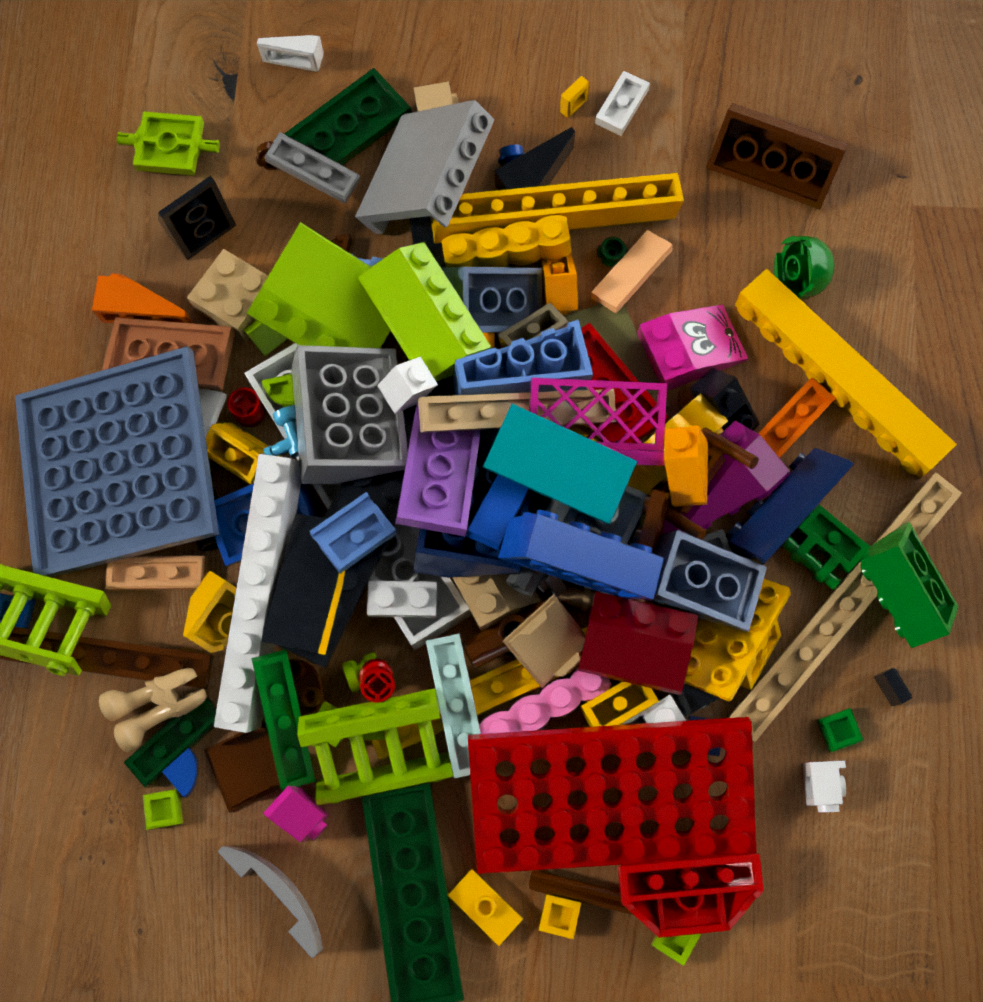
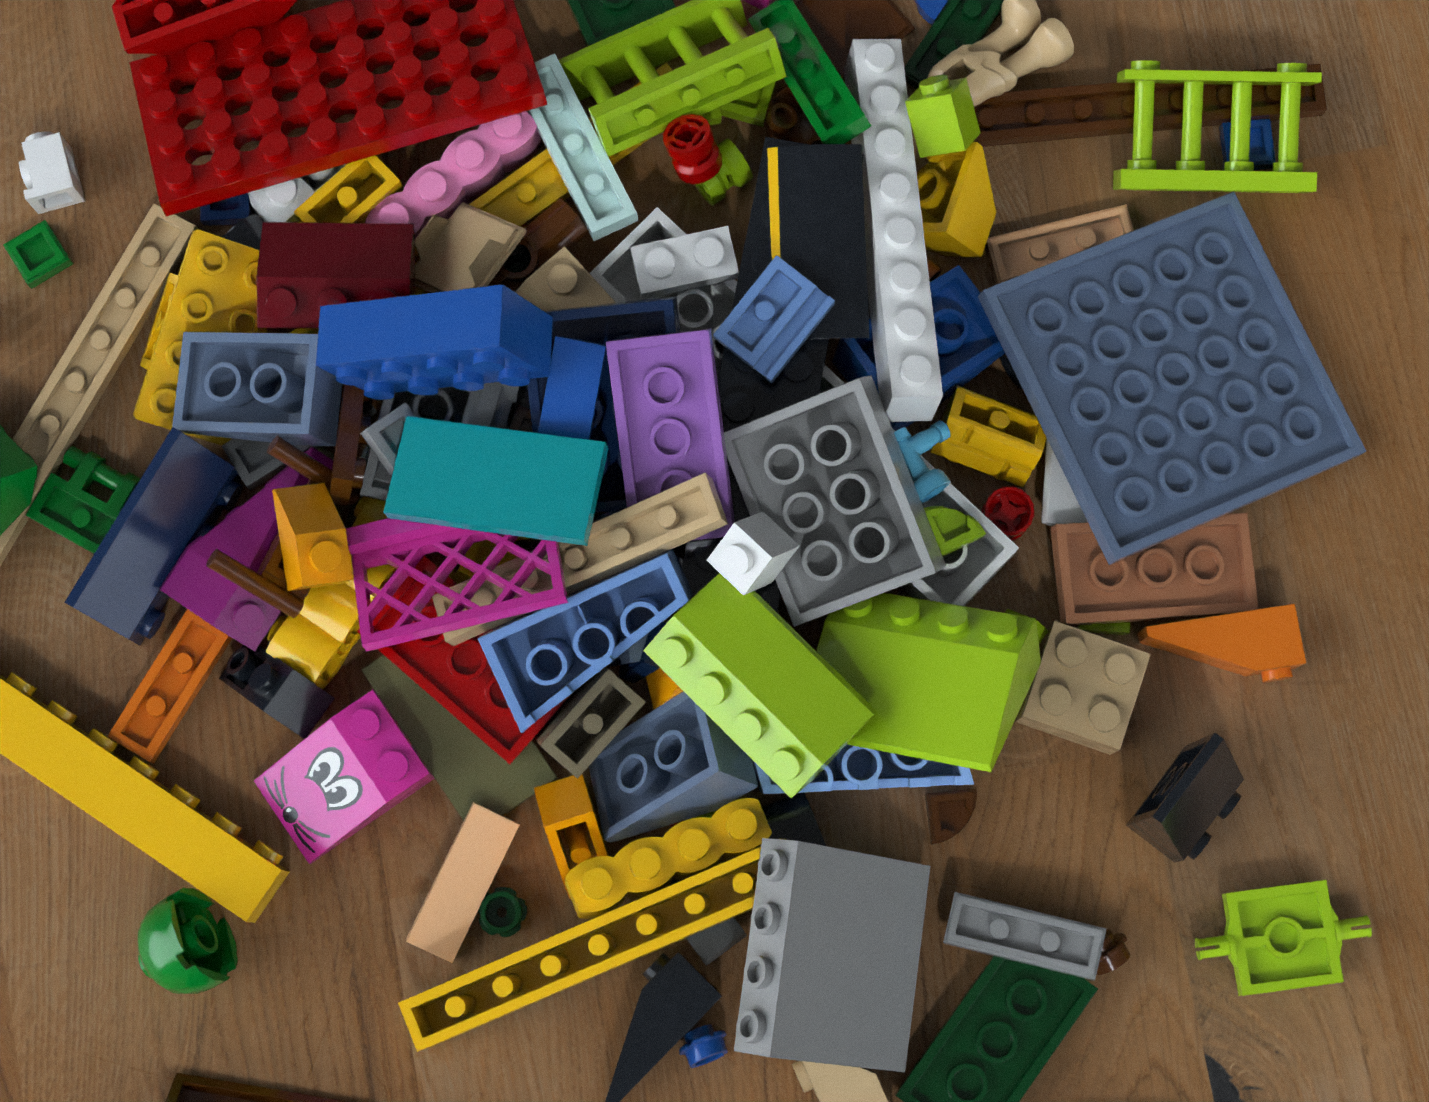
camera: 160 degrees right, 5 degrees up
none -> light grey plate [361,402,416,476]
none -> lime brick [905,75,981,158]

